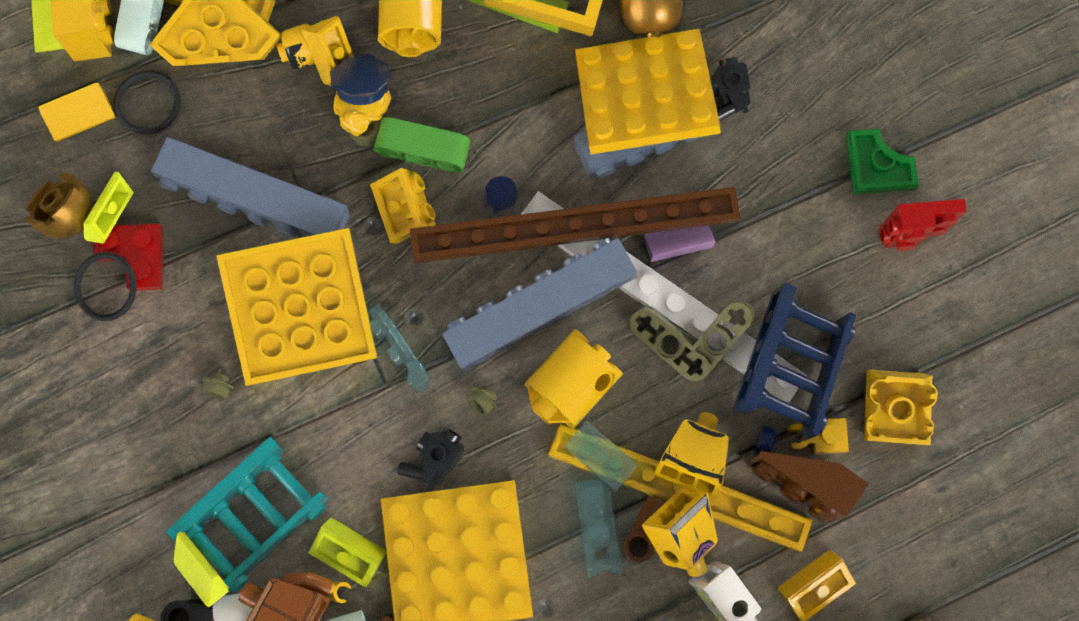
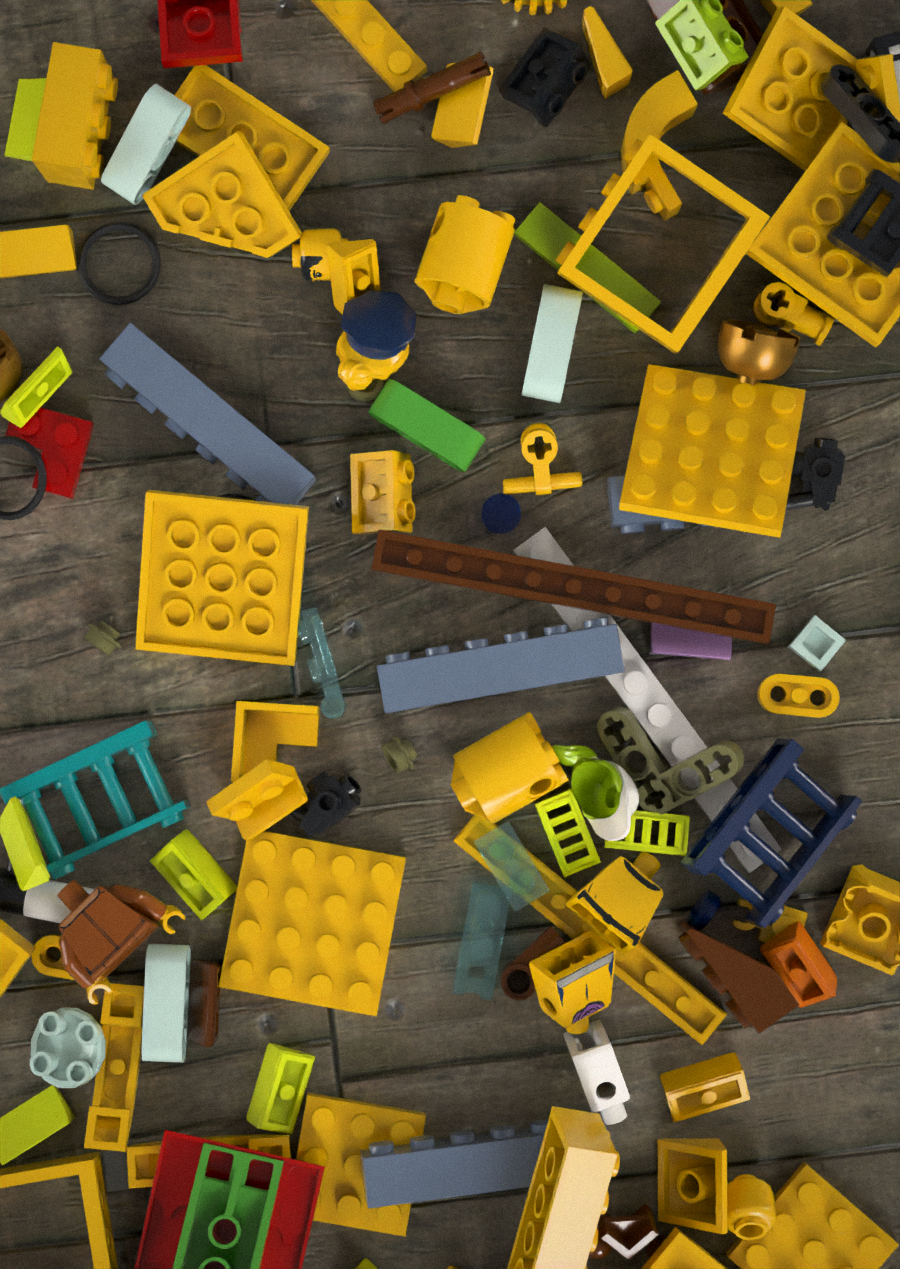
camera: 20 degrees right, 10 degrees up
none -> yellow bracket [206,759,308,840]
none -> yellow panel [231,701,320,782]
none -> yellow piece [503,423,583,496]
none -> light aqua beam [521,284,583,403]
none -> neon yellow slope [534,788,601,878]
none -> lime hair [552,745,639,841]
none -> neon yellow slope [604,810,690,856]
none -> yellow plate [757,674,840,718]
none -> orange slope [760,921,838,1008]
none -> light aqua tile [788,615,846,672]

